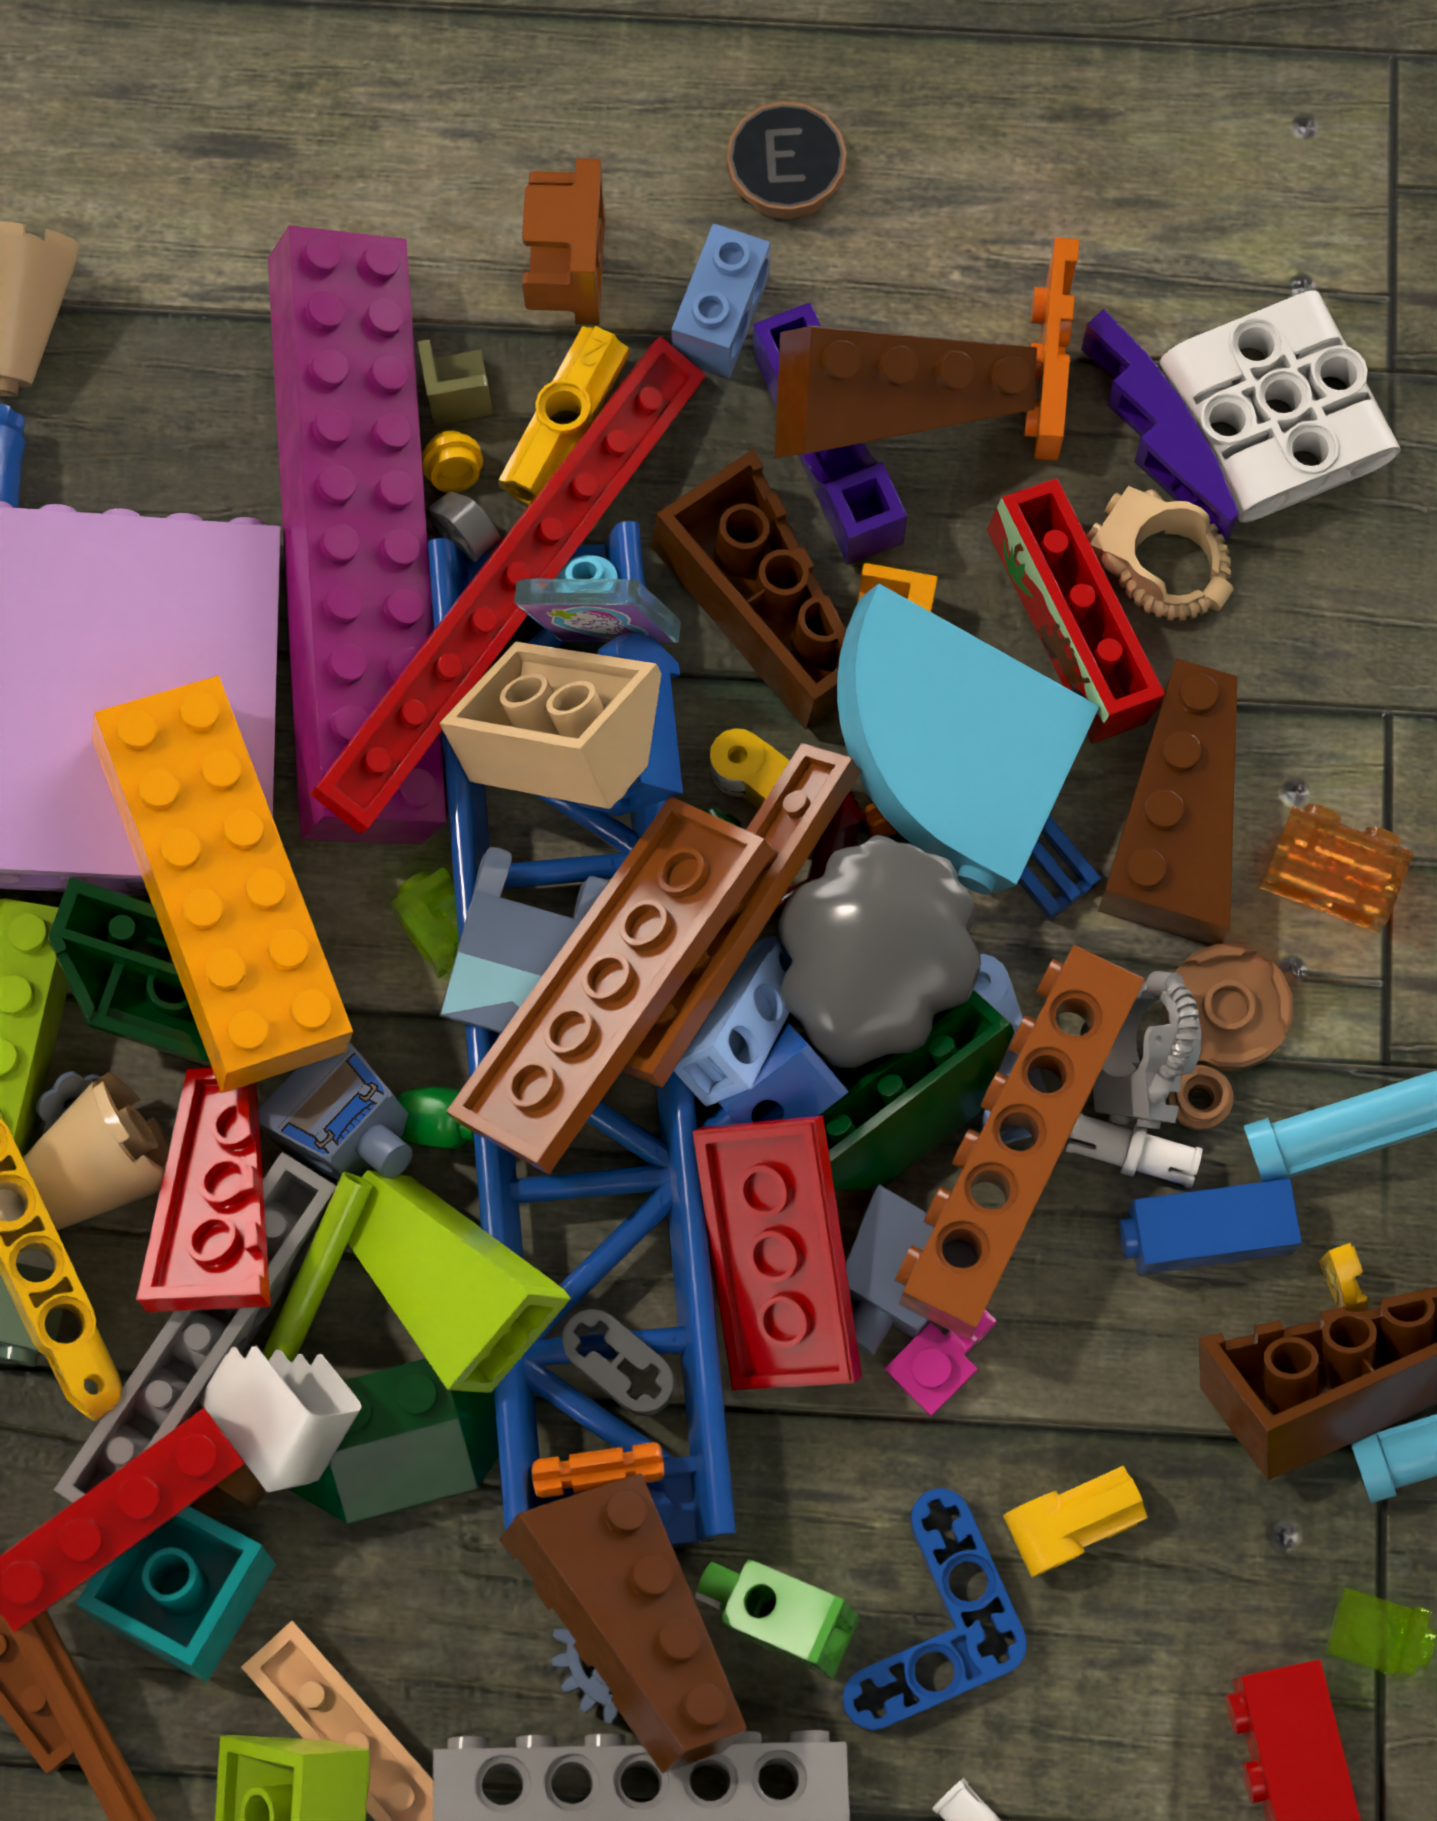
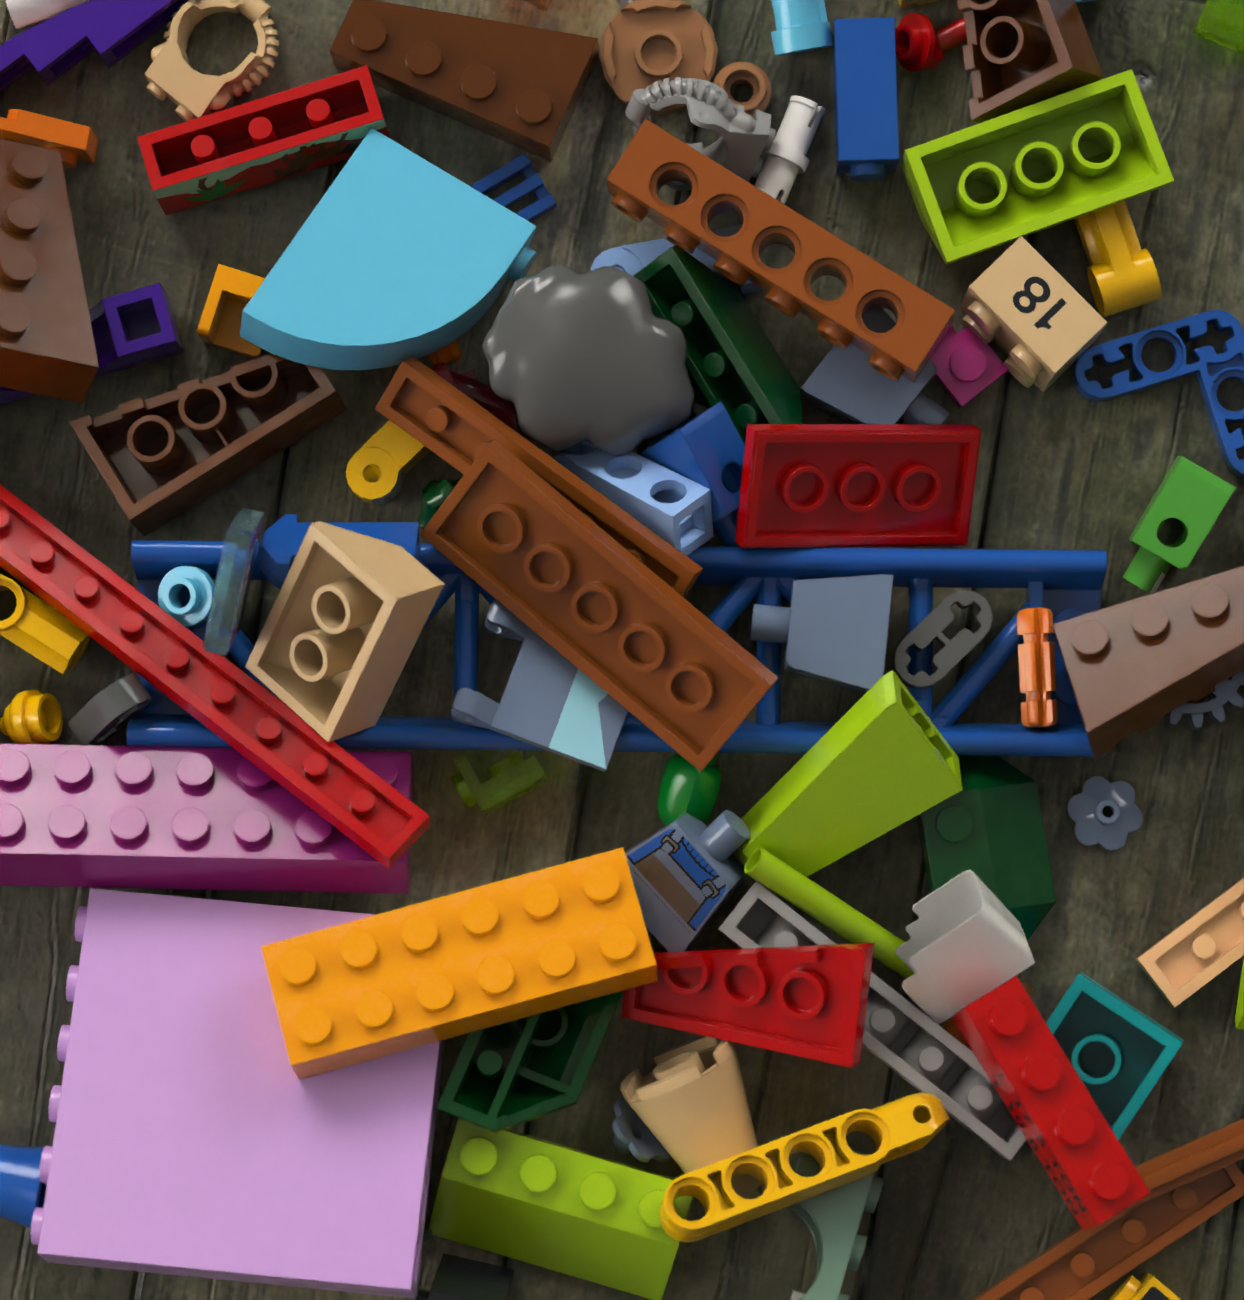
camera: 80 degrees left, 10 degrees up
none -> sand blue torso [750,574,893,694]
none -> red plate [895,13,967,72]
none -> lime slope [900,69,1174,264]
none -> tan brick [960,236,1108,392]
none -> sand blue plant [1066,776,1143,851]

